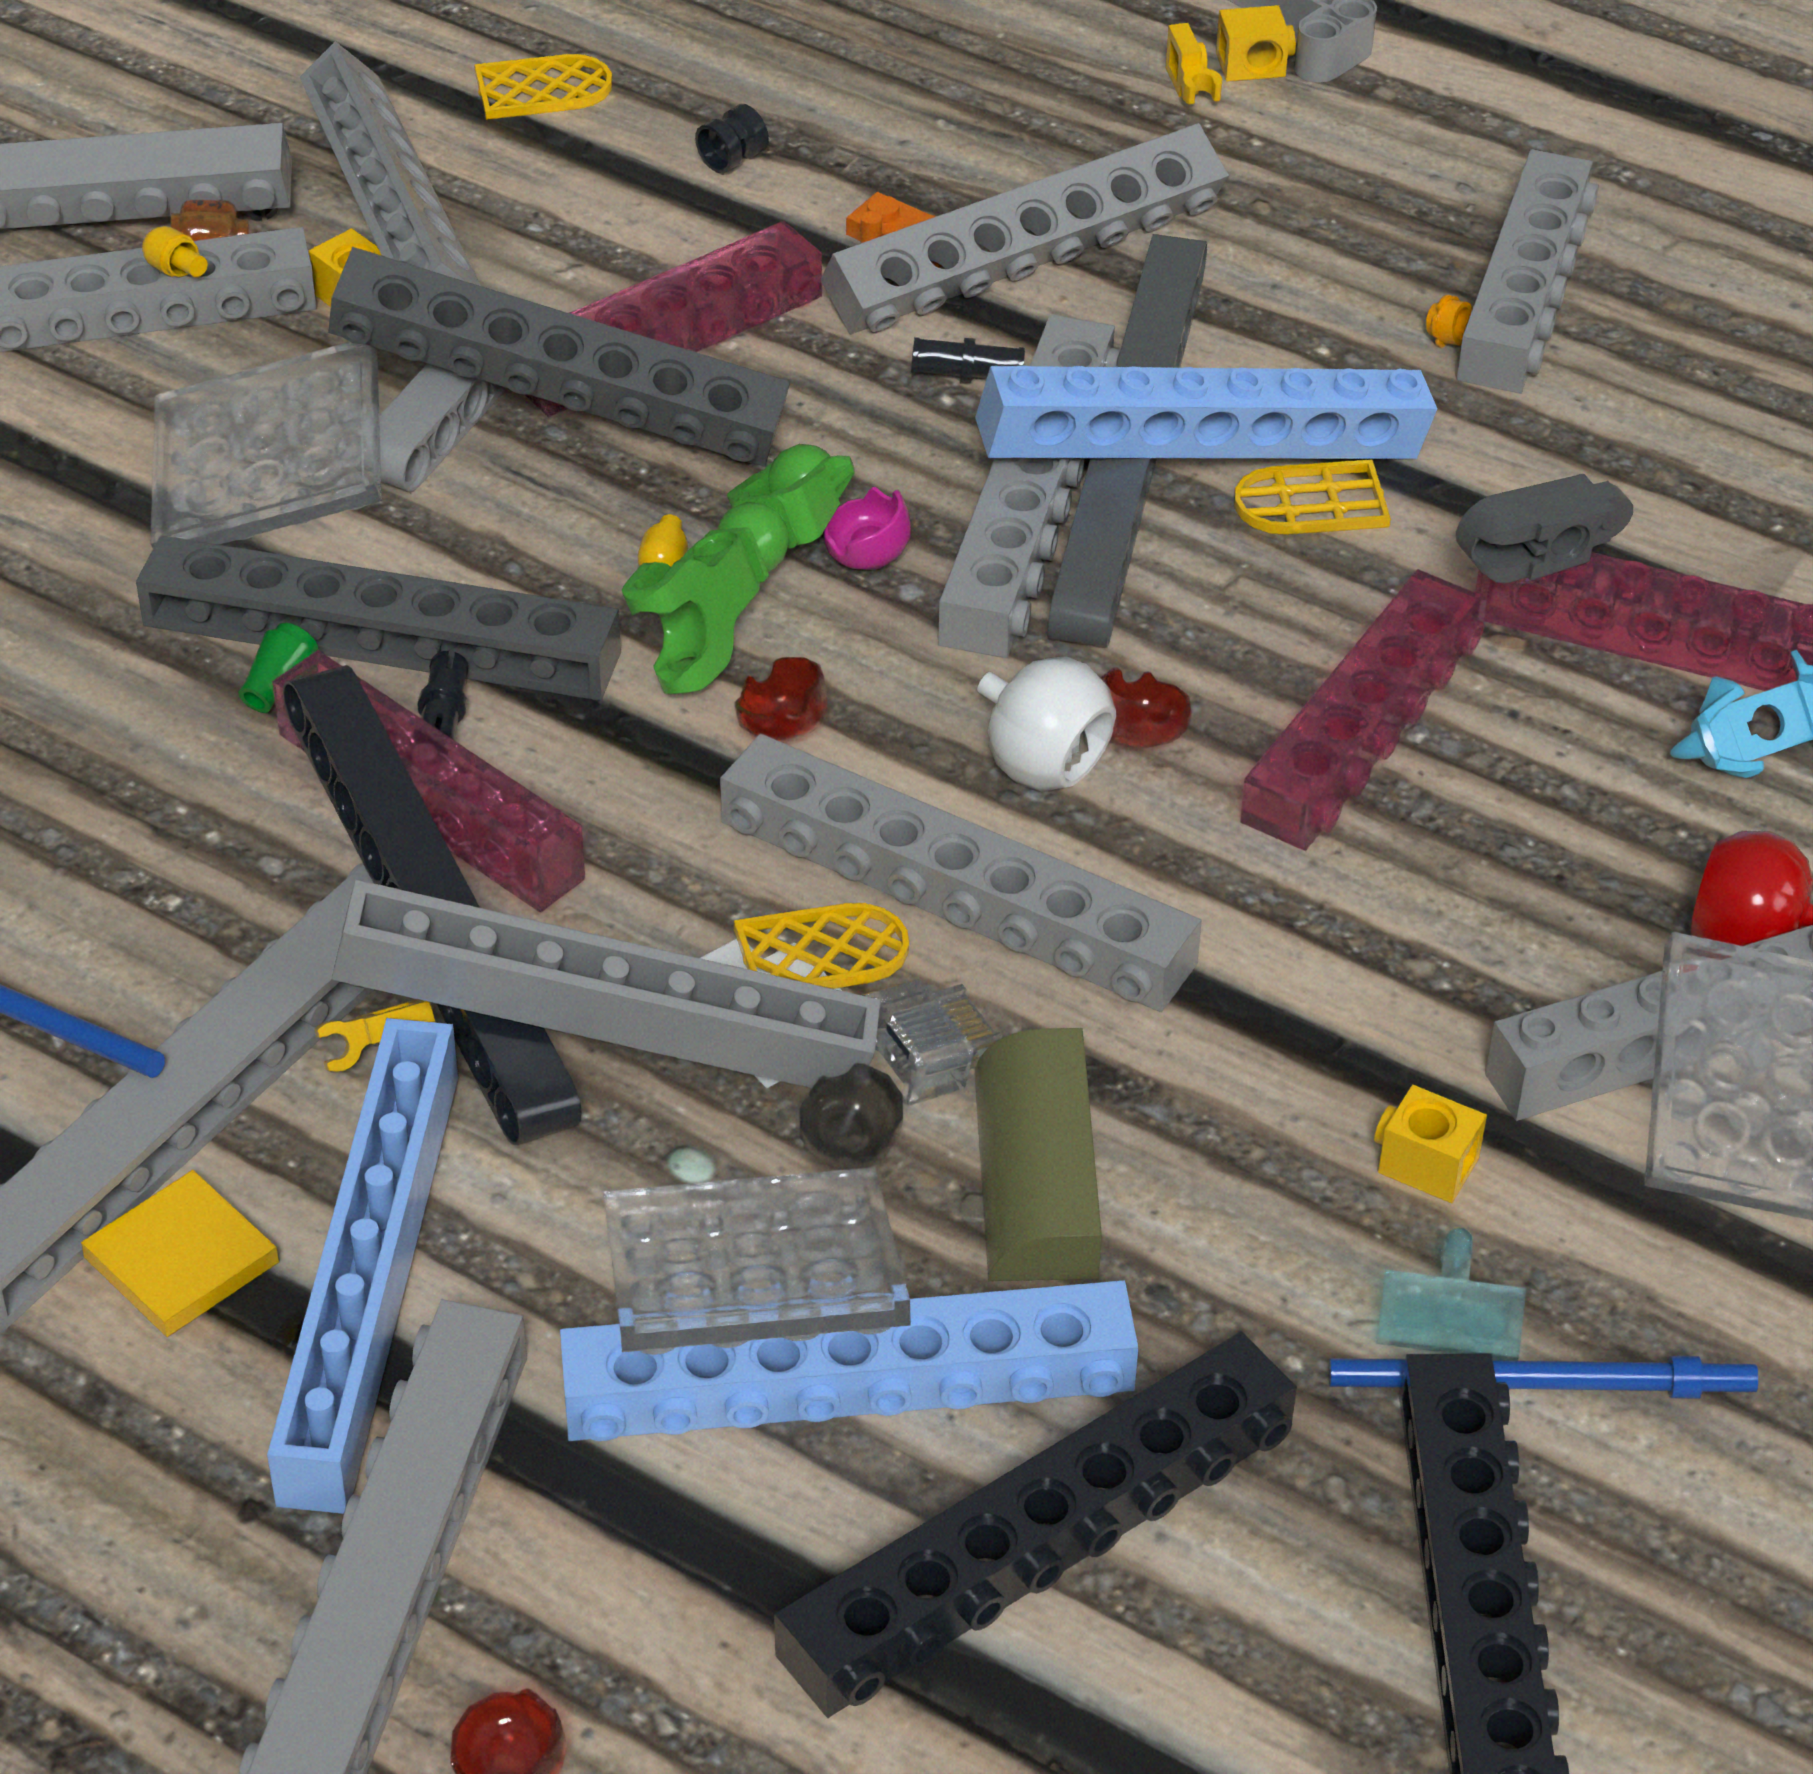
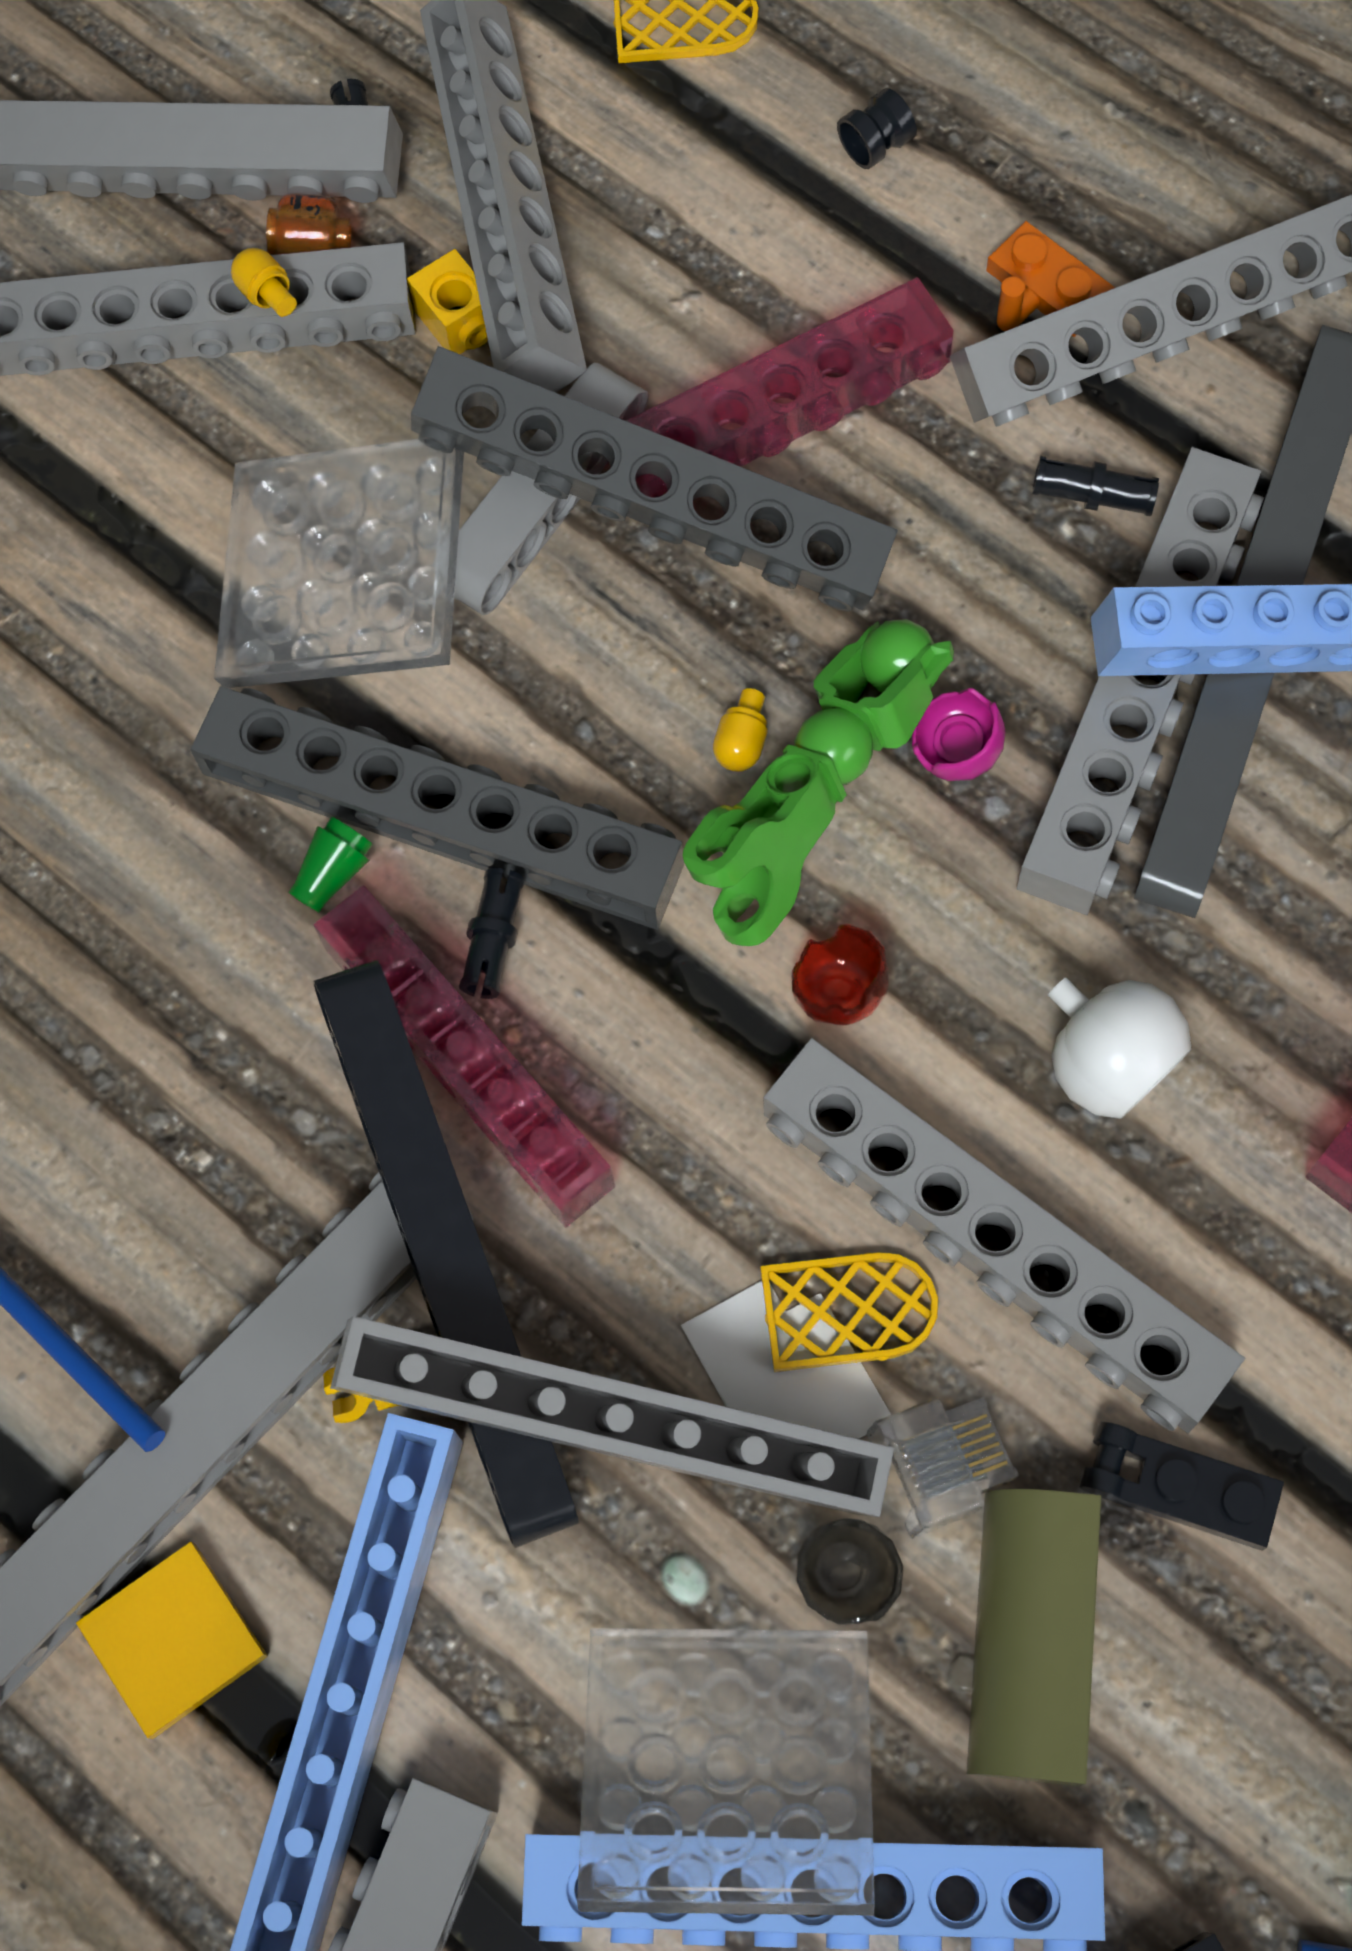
camera: 15 degrees right, 25 degrees up
clear red hair [1100,667,1192,748] -> none
none -> black plate [1080,1421,1284,1551]

